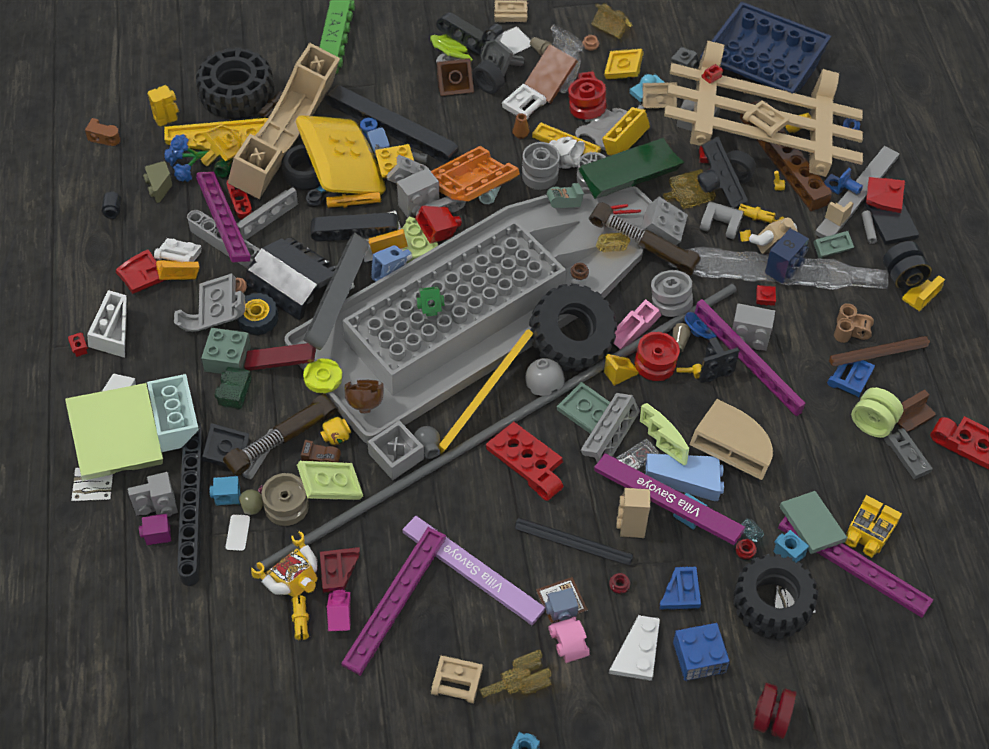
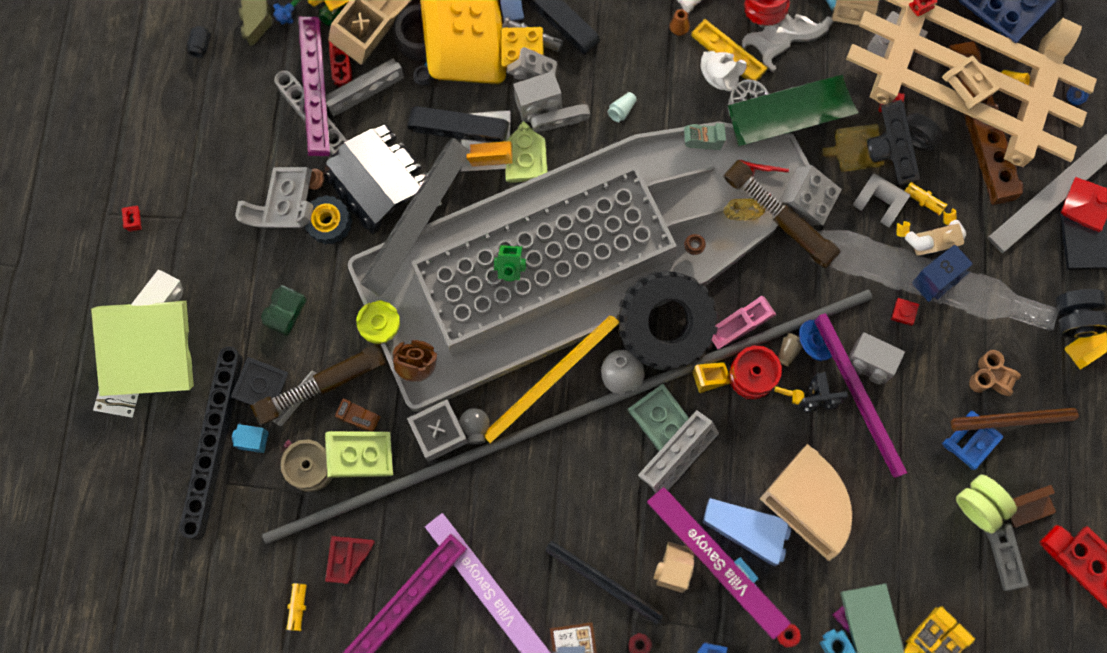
camera: 20 degrees right, 20 degrees up
white wedge [87,290,127,358] -> none
red plate [116,249,164,294] -> none
light grey brick [128,472,178,516] -> none
magenta brick [139,514,171,545] -> none
light aqua slope [147,374,198,452] -> none
white plate [154,238,201,262] -> none
light orange panel [156,261,199,280] -> none
sand green brick [201,328,251,377] -> none
white sticker [226,515,250,550] -> none
olive piece [239,489,264,515] -> none
dark red tile [244,343,316,371] -> none
torso [251,531,317,597] -> none
yellow head [320,417,351,446] -> none
light orange pin [326,192,381,208] -> none
dark pink slope [327,590,351,631] -> none
medium blue torso [371,245,412,282] -> none
red torso [415,206,461,243] -> none
orange wedge [431,146,520,201] -> none
red hinge [486,421,563,501] -> none
light grey wheel [522,142,560,190] -> none
yellow brick [602,107,650,155] -> none
clear tile [616,439,659,470] -> none
yellowish green slope [640,403,689,466] -> none
light grey wheel [651,270,693,317] -> none
clear light blue piece [741,518,765,542] -> none
yellow hand [774,171,785,191] -> none
sand green plate [813,231,854,258] -> none
blue bracket [824,168,863,195] -> none
tan panel [825,201,854,226] -> none
light grey piece [862,211,877,244] -> none

